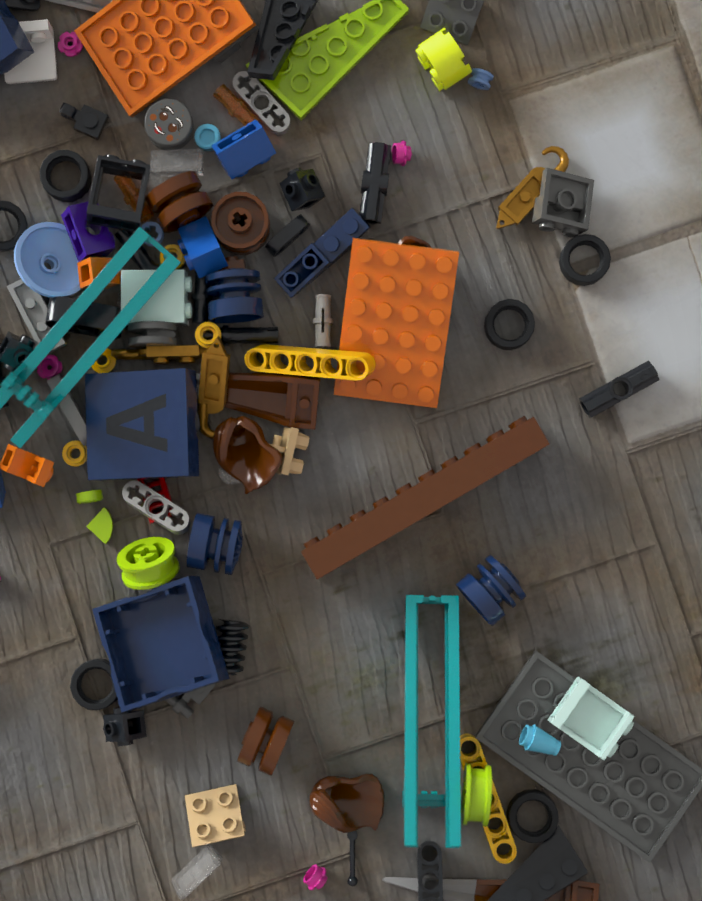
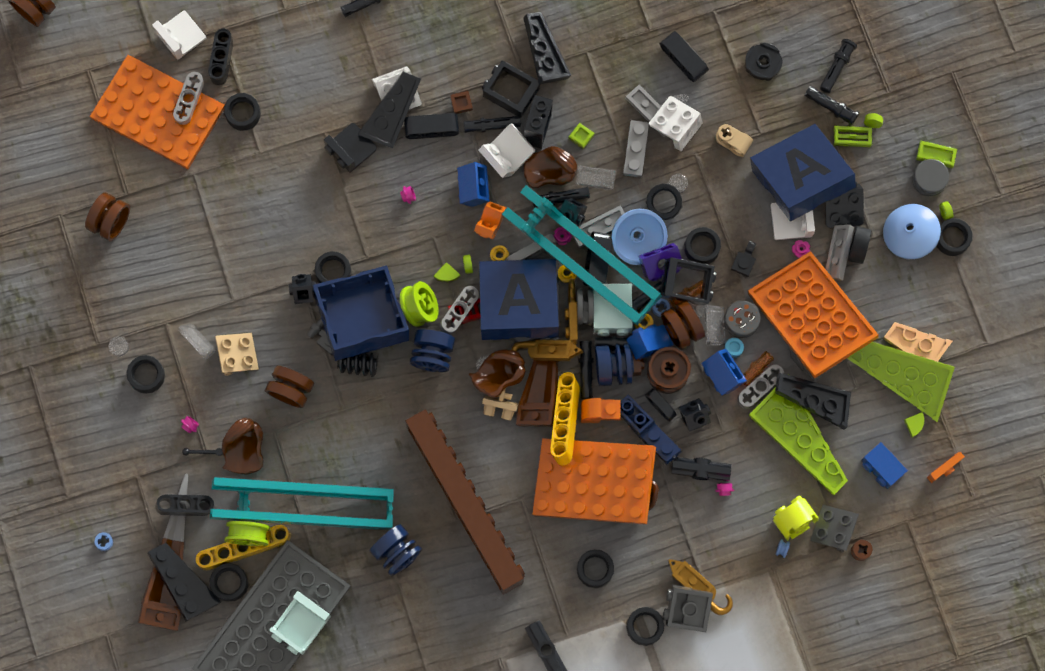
camera: 90 degrees right, 10 degrees down
orange brick [77,257,121,289] -> none
yellow plate [195,322,221,348] -> none
light grey pin [313,294,333,348] -> none
medium azure cone [519,725,561,756] -> none
none -> orange brick [581,398,620,423]

